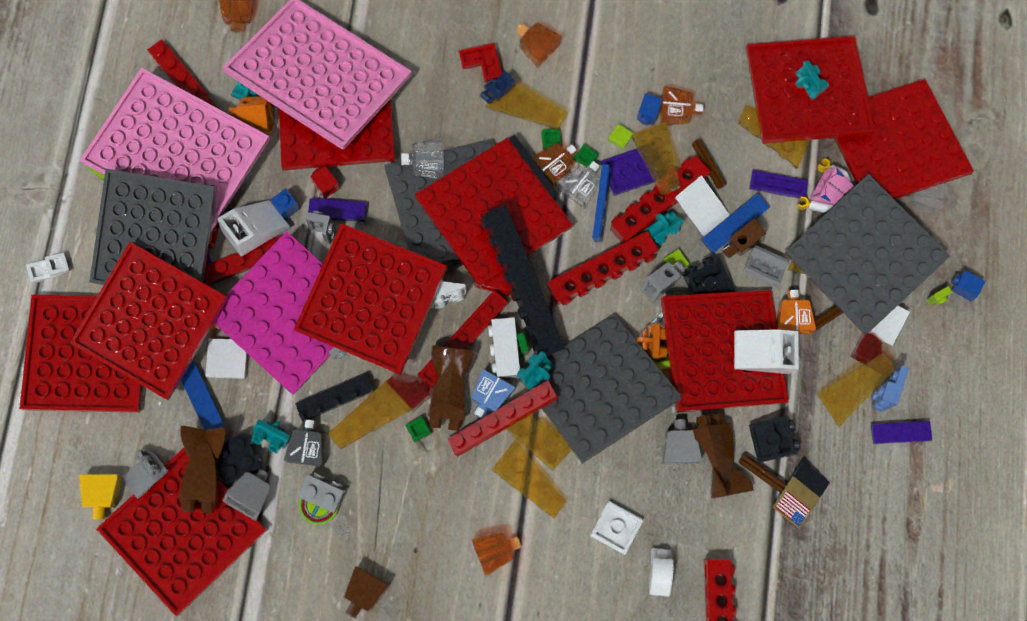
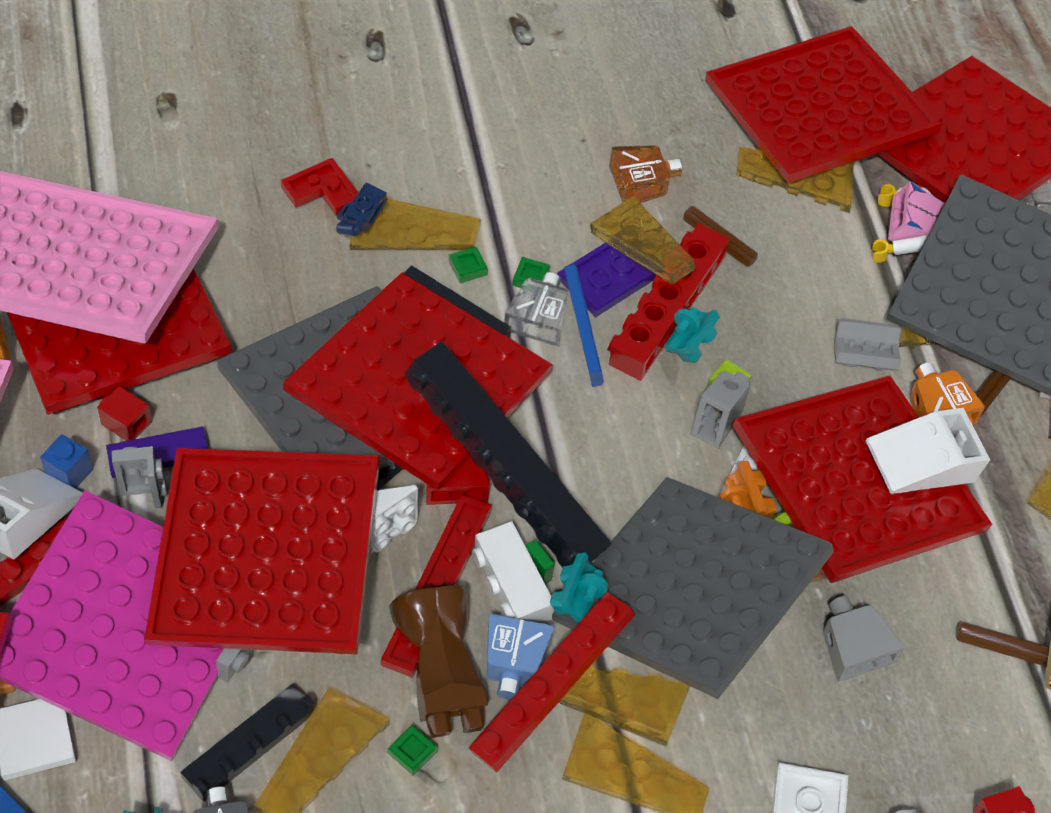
camera: 20 degrees left, 20 degrees down
clear red arch [386,376,431,412] -> none
clear torso [401,138,444,179] -> none
clear orange torso [516,23,562,68] -> none
clear orange torso [532,143,577,188] -> none
red brick [546,231,659,306] -> none
lime tile [608,124,634,150] -> none
blue brick [636,94,662,126] -> none
white sticker [675,175,730,237] -> none
black plate [682,256,735,294] -> none
reddish brown hips [693,413,754,499] -> none
blue tile [701,193,770,254] -> none
reddish brown torso [722,219,766,258] -> none
dark purple tile [749,170,808,199] -> none
black plate [749,416,801,463] -> none
teal hips [795,61,829,100] -> none

